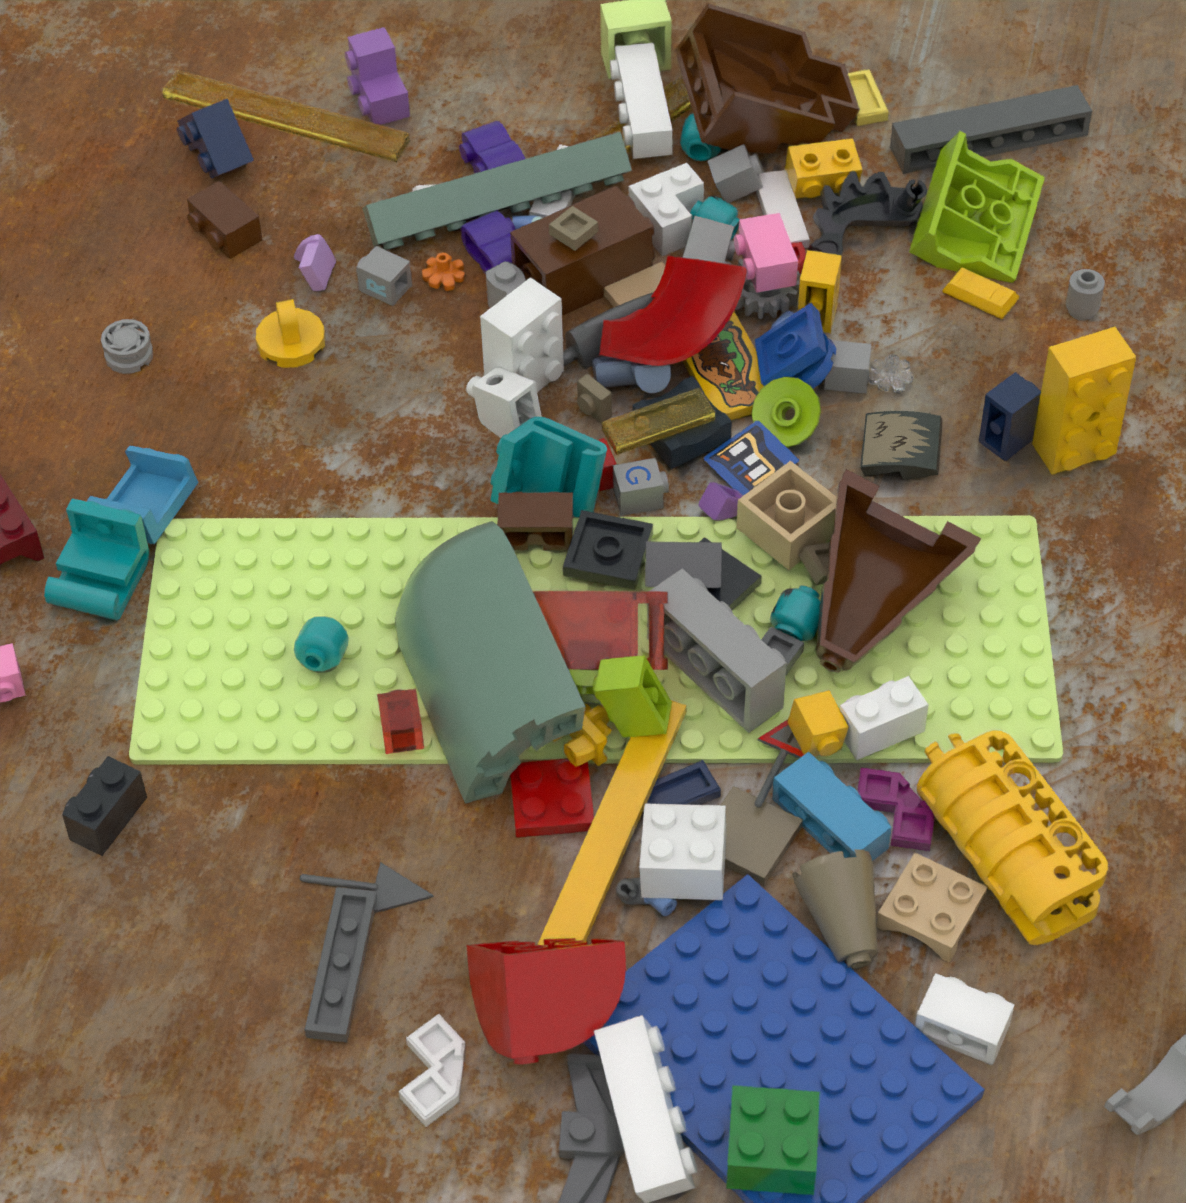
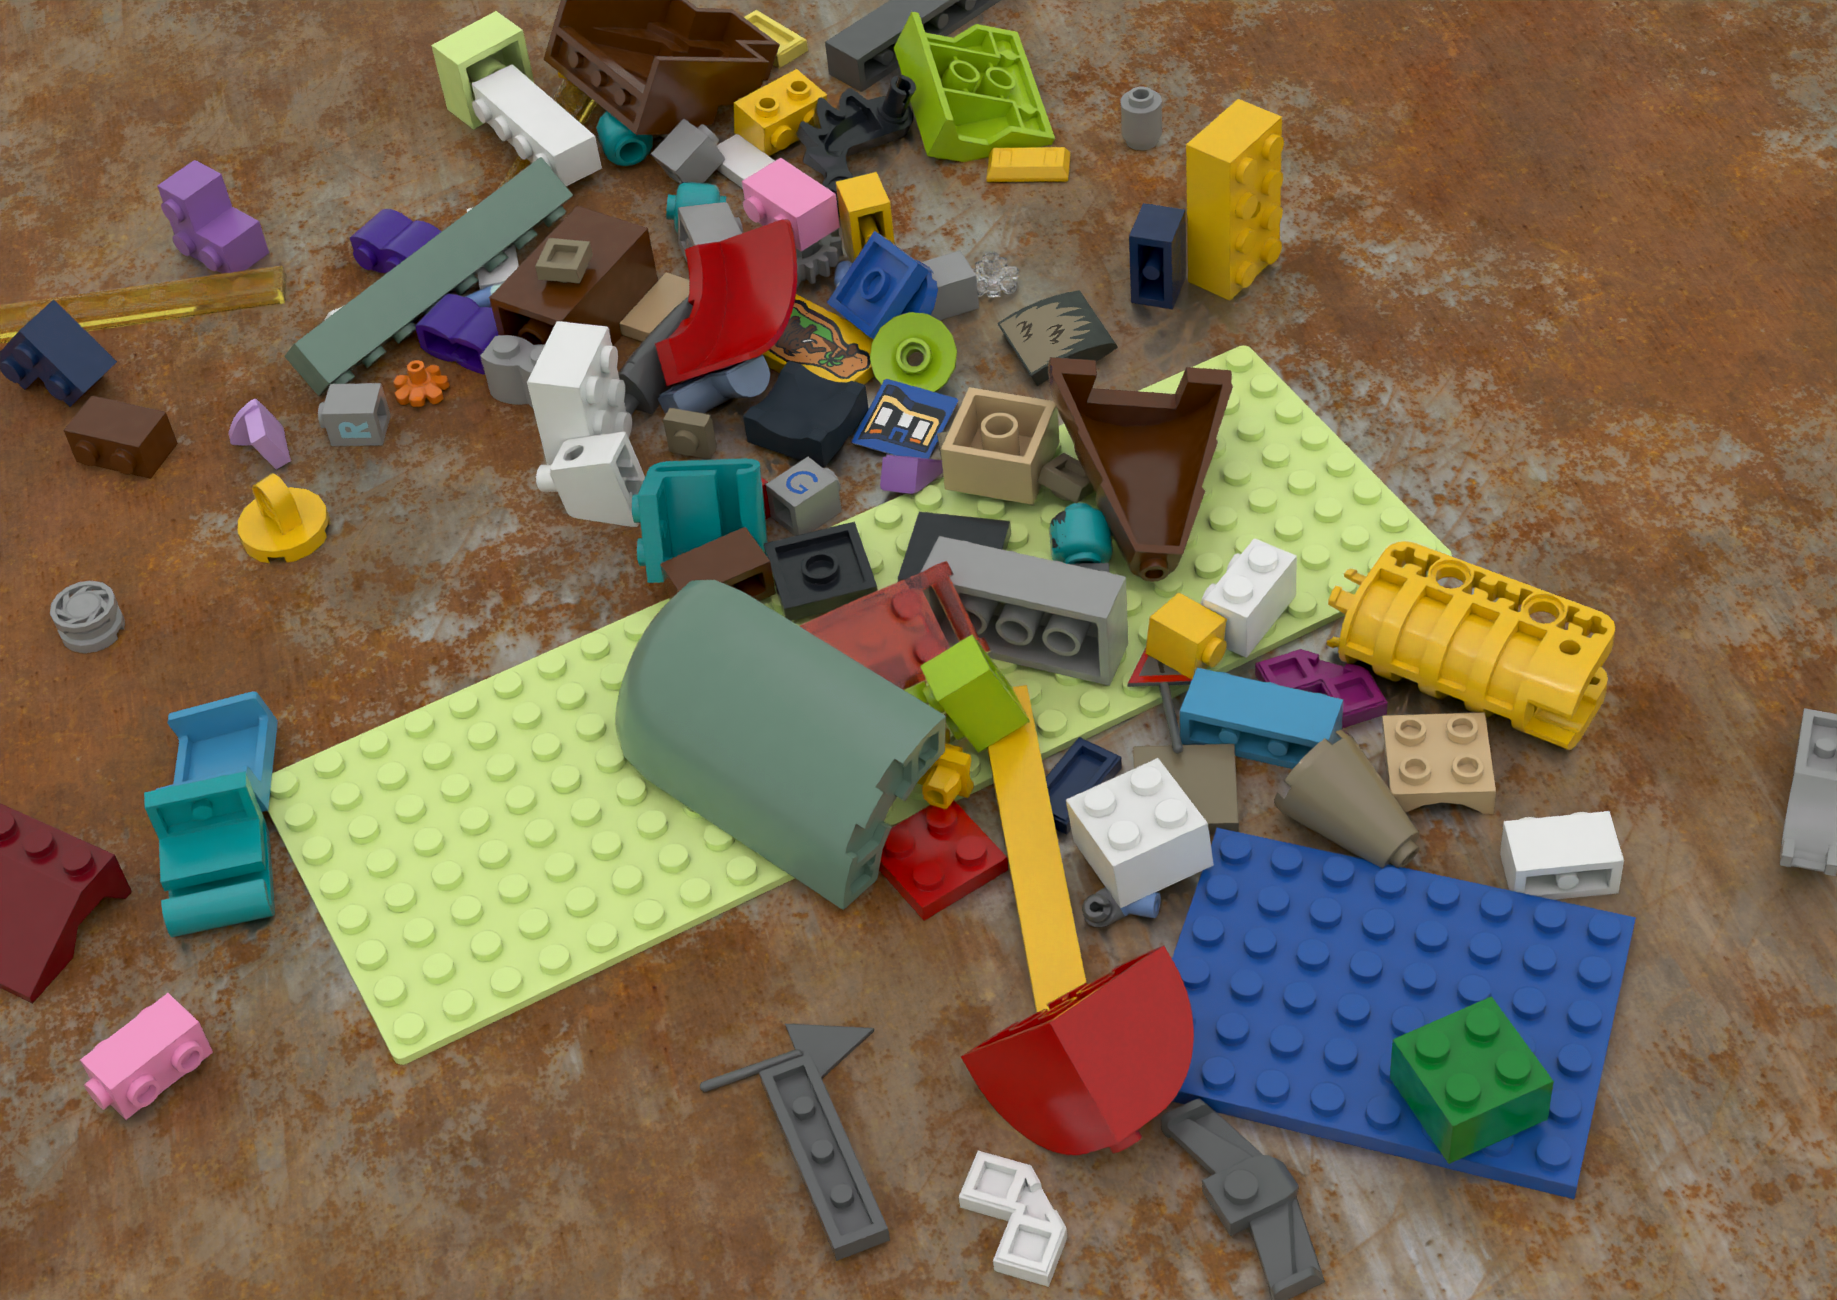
camera: 25 degrees left, 5 degrees down
black brick [62,756,147,856] -> none
teal head [294,616,349,673] -> none
clear red brick [377,689,424,754] -> none
white brick [594,1015,697,1203] -> none
clear yellow tile [601,388,715,455] -> none
white brick [629,163,704,256] -> none
dark grey brick [645,541,722,588] -> none

